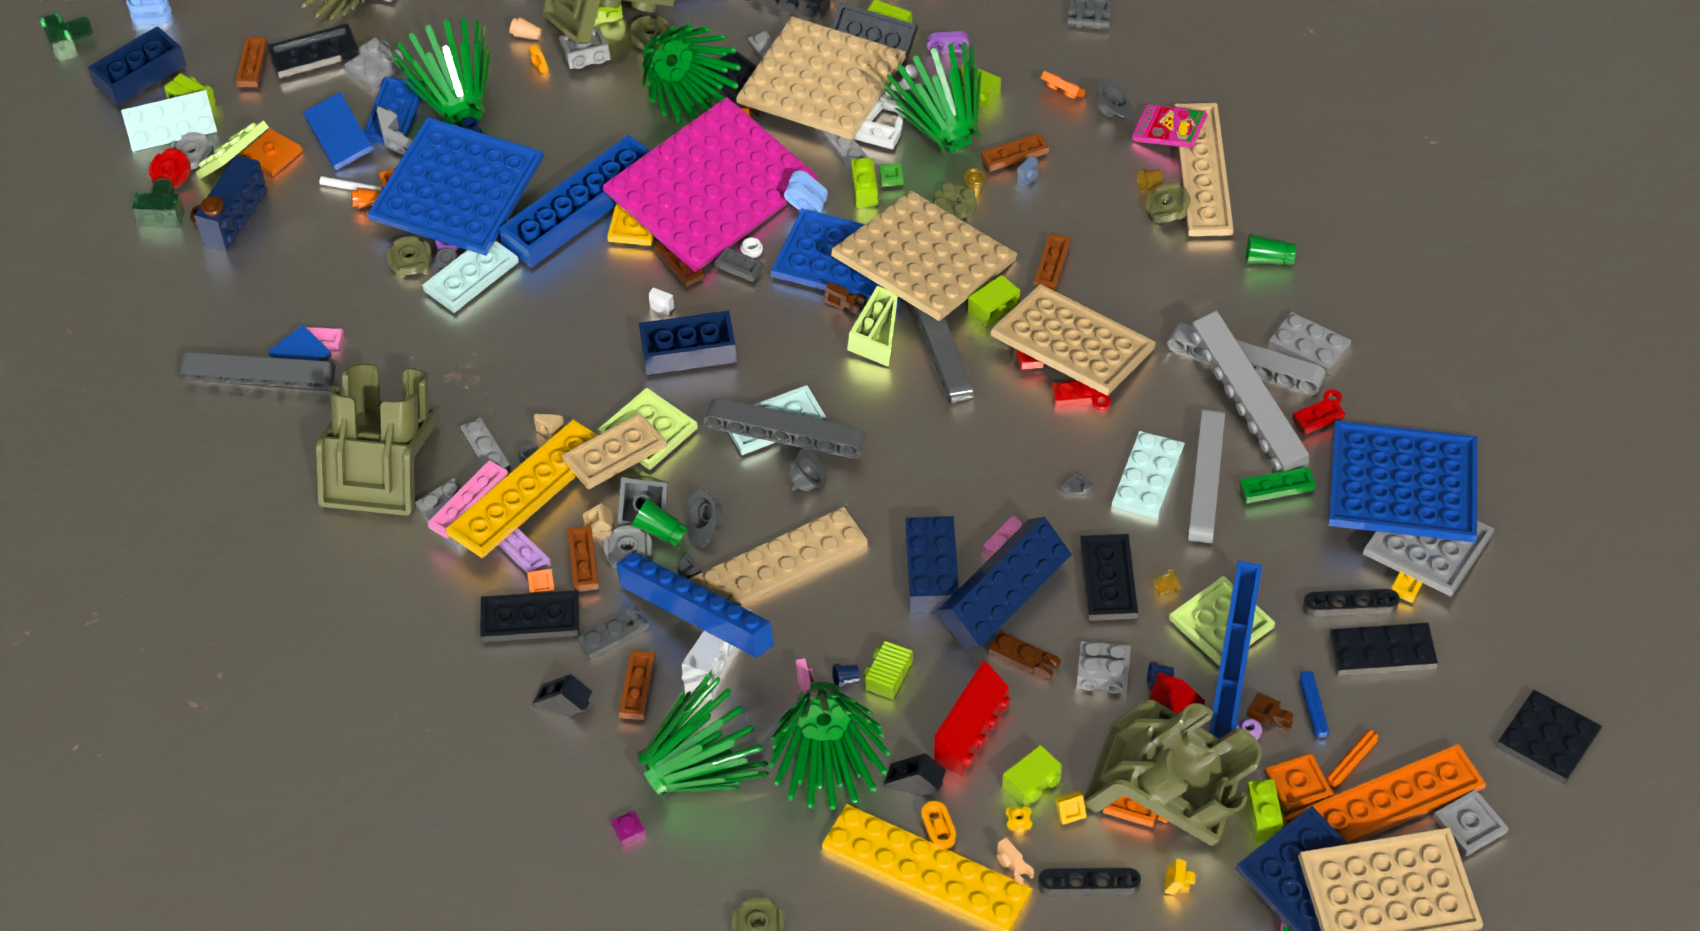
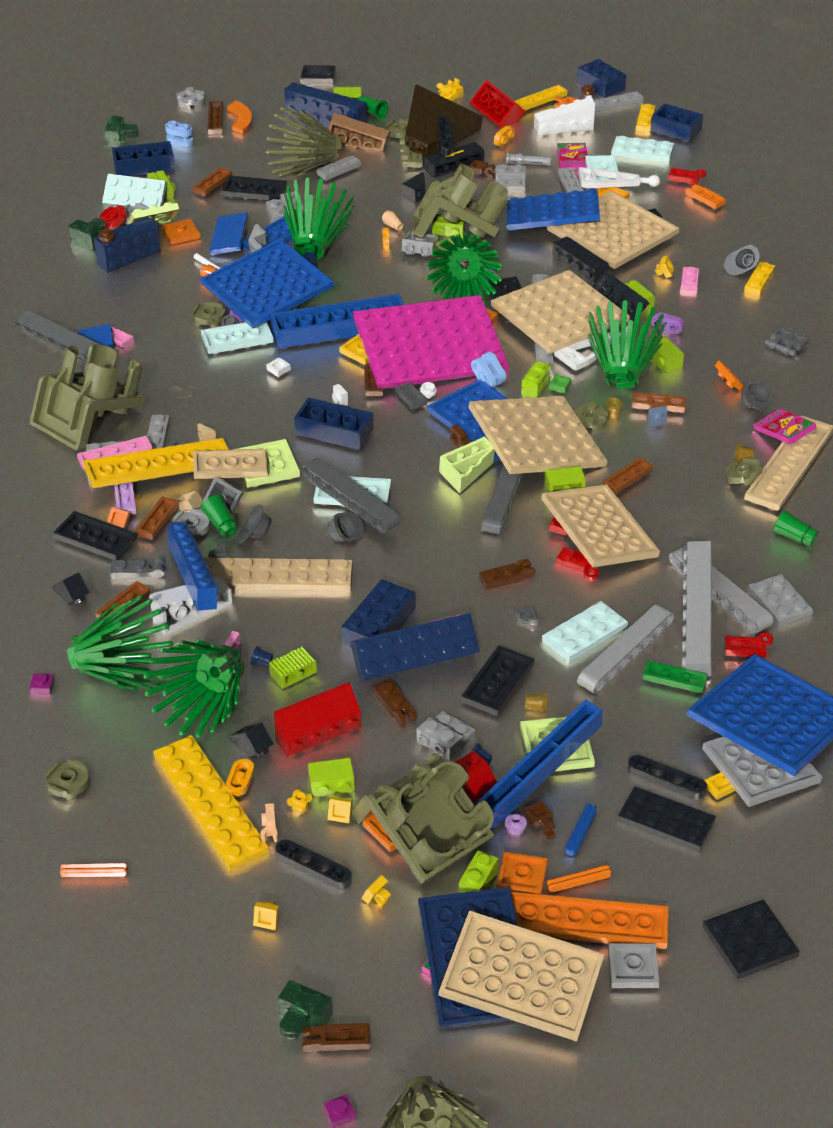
camera: 30 degrees right, 10 degrees down
none -> white plate [266,358,291,377]
none -> reddish brown hinge [479,559,536,590]

